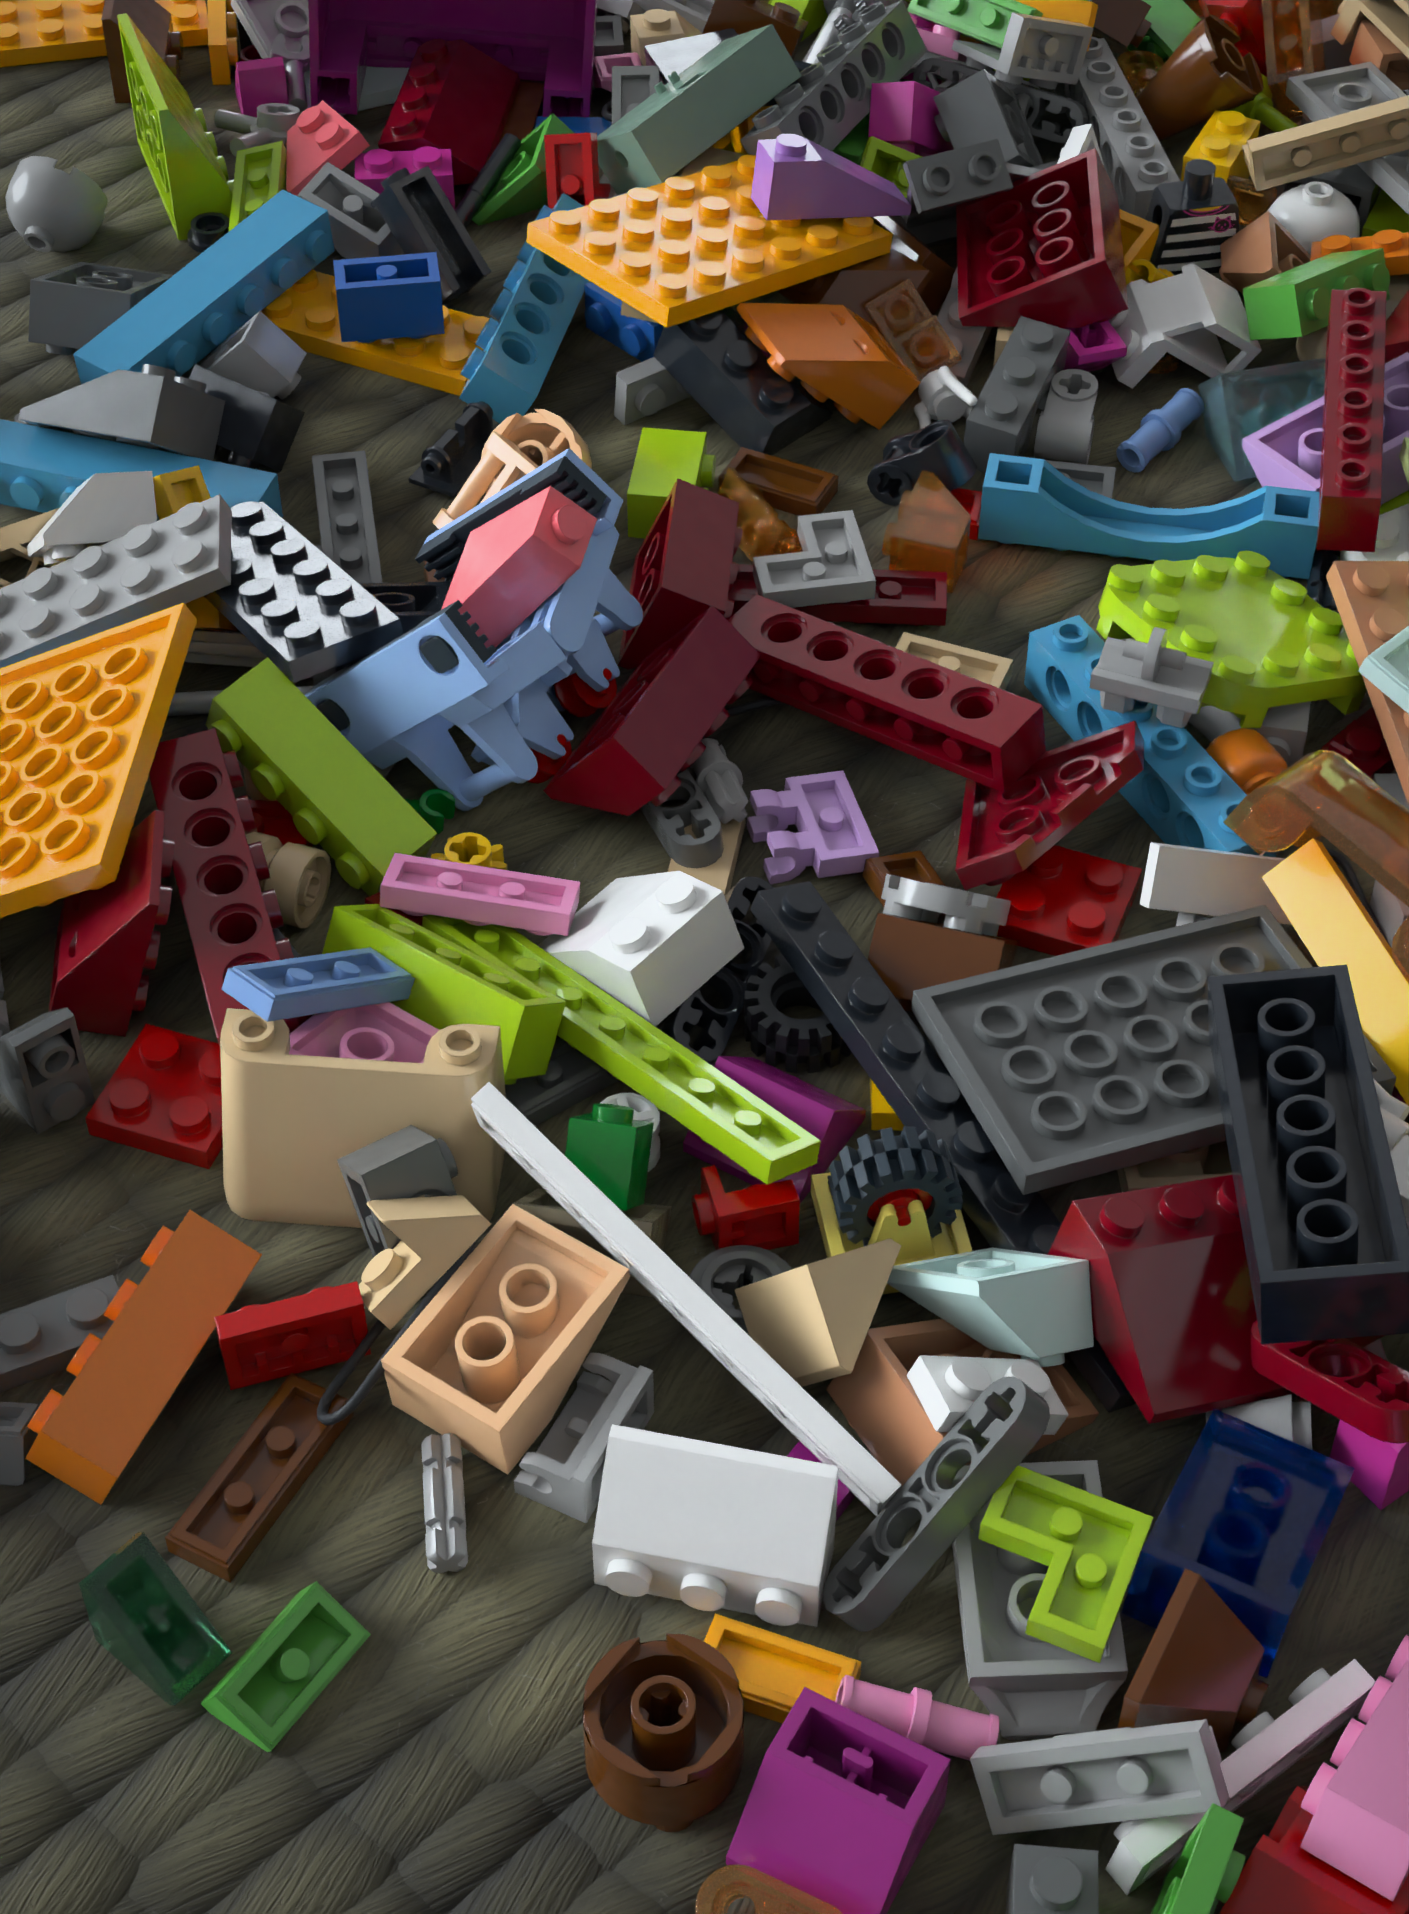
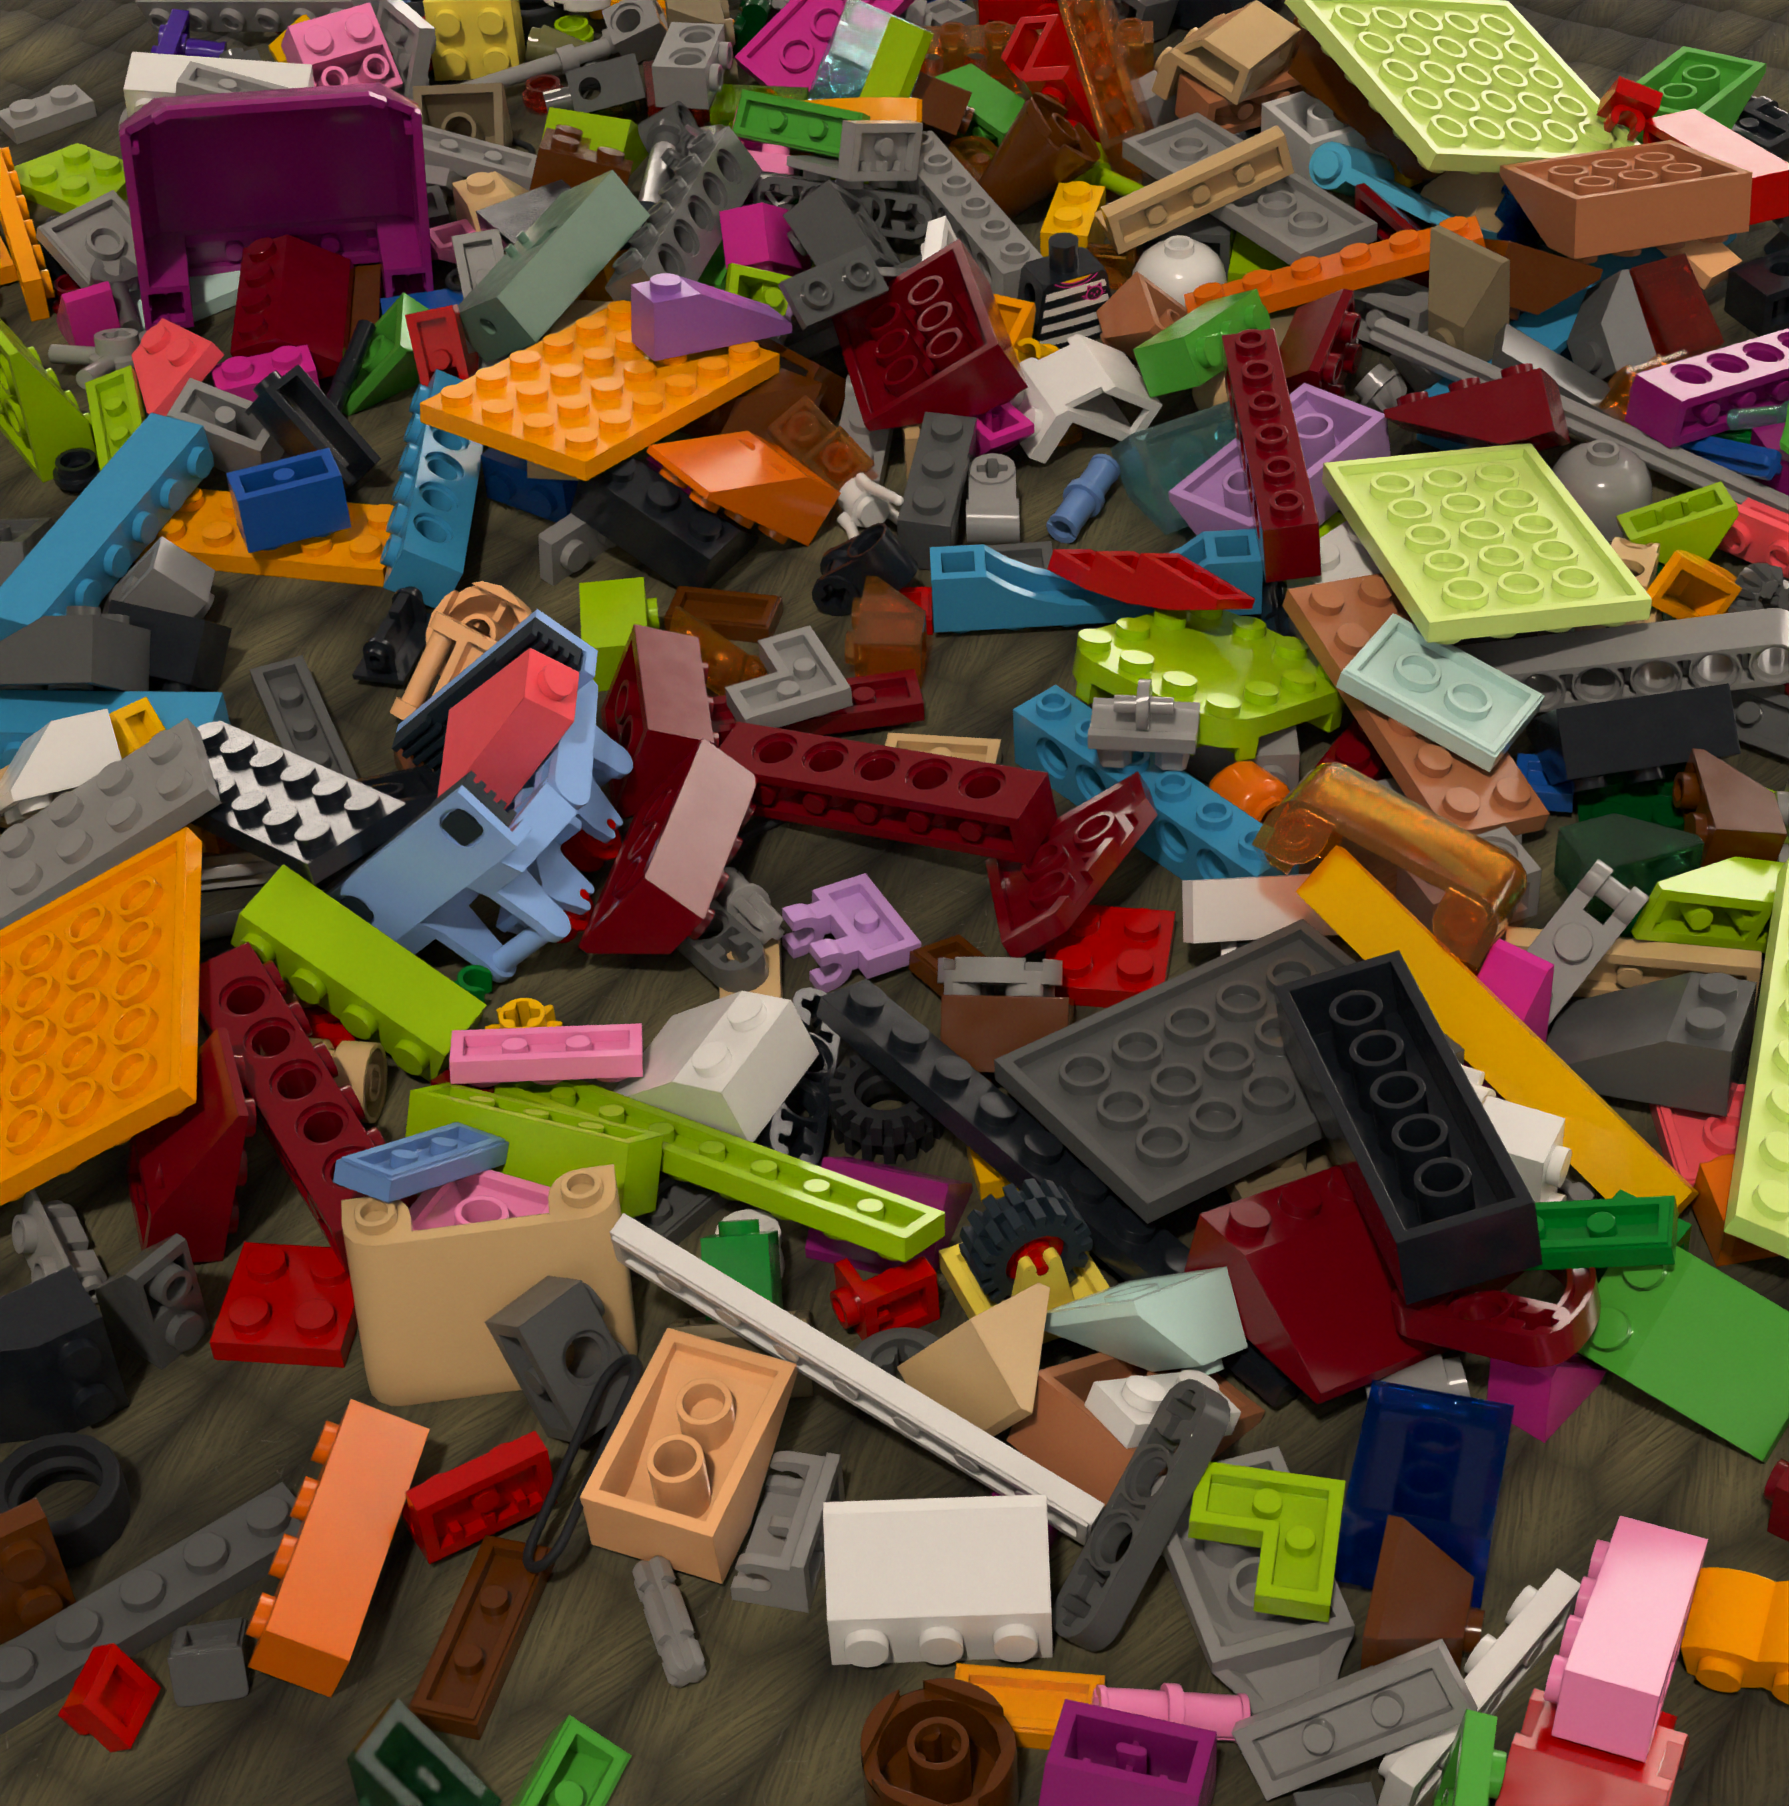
camera: 10 degrees left, 5 degrees down
tan slope [359,1195,491,1330] -> none
none -> red slope [1047,549,1255,610]

